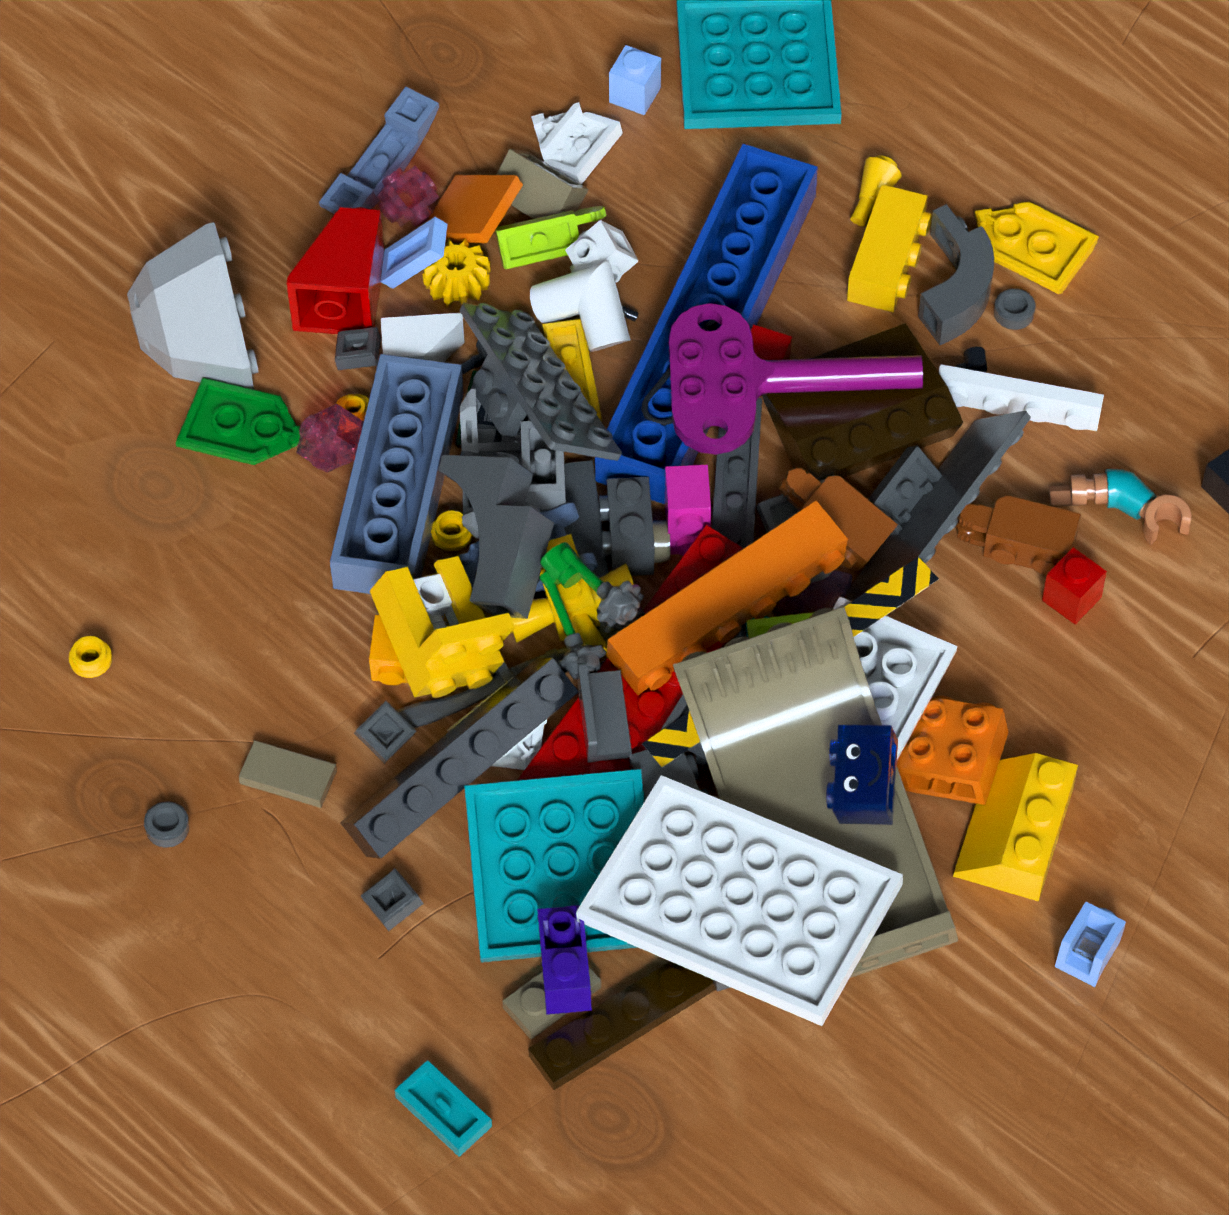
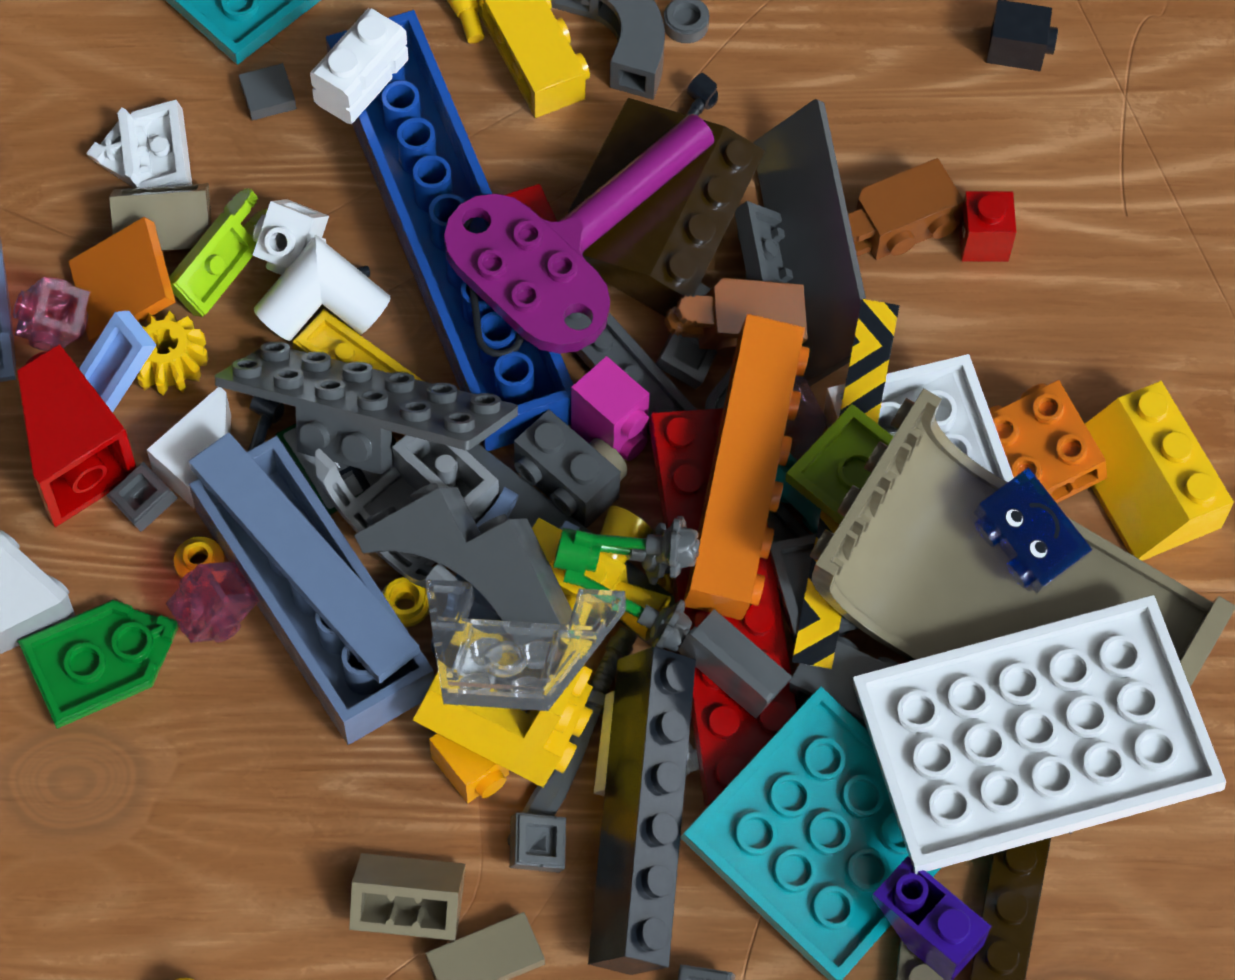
camera: 45 degrees left, 5 degrees up
light blue brick [609,45,661,115] -> none
white plate [939,364,1104,431] -> none
nougat piece [1049,468,1192,545] -> none
none -> sand blue tile [188,432,420,684]
none -> dark grey tile [239,63,297,121]
none -> white brick [310,8,408,124]
none -> dark tan brick [349,853,466,941]
none -> clear wing [426,579,627,711]

